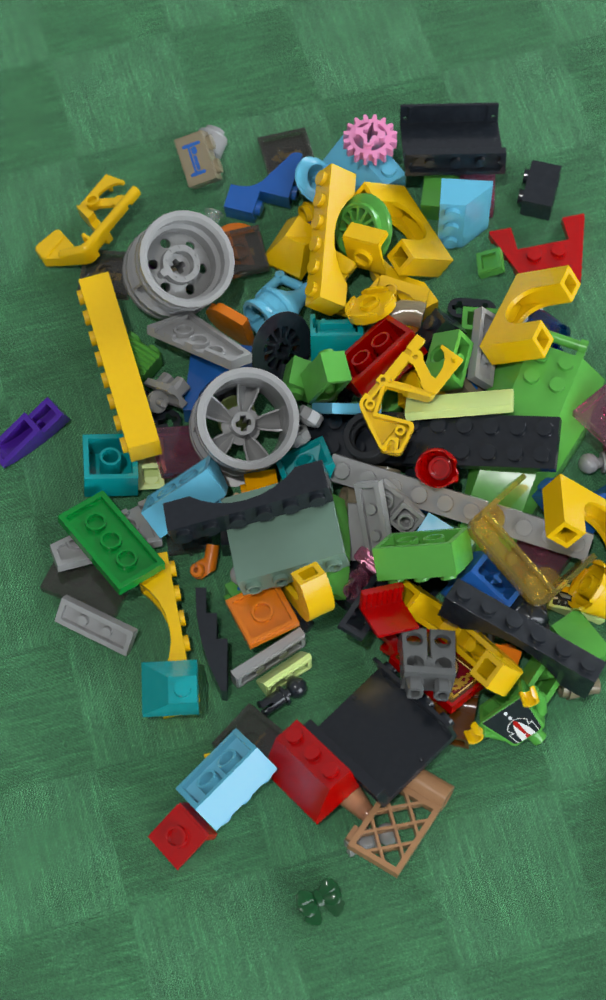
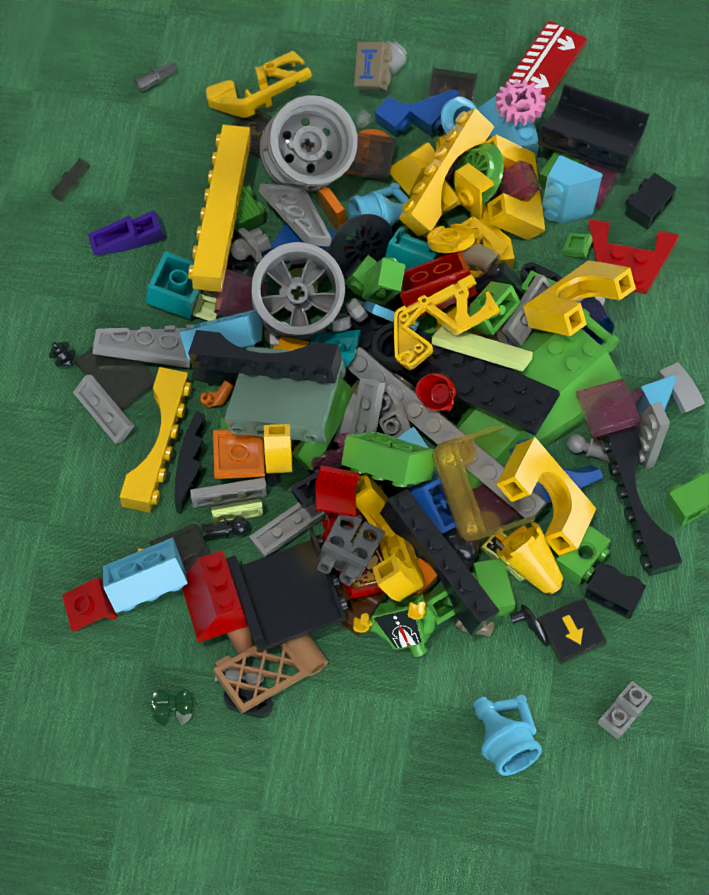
camera: 20 degrees right, 0 degrees up
green plate [58,490,165,596] -> none
teal slope [141,660,199,717] -> none
none -> black wheel [49,342,76,367]
none -> black beam [224,687,273,718]
none -> light grey plate [249,502,325,557]
none -> clear pink brick [490,160,542,201]
none -> red tile [507,20,587,104]

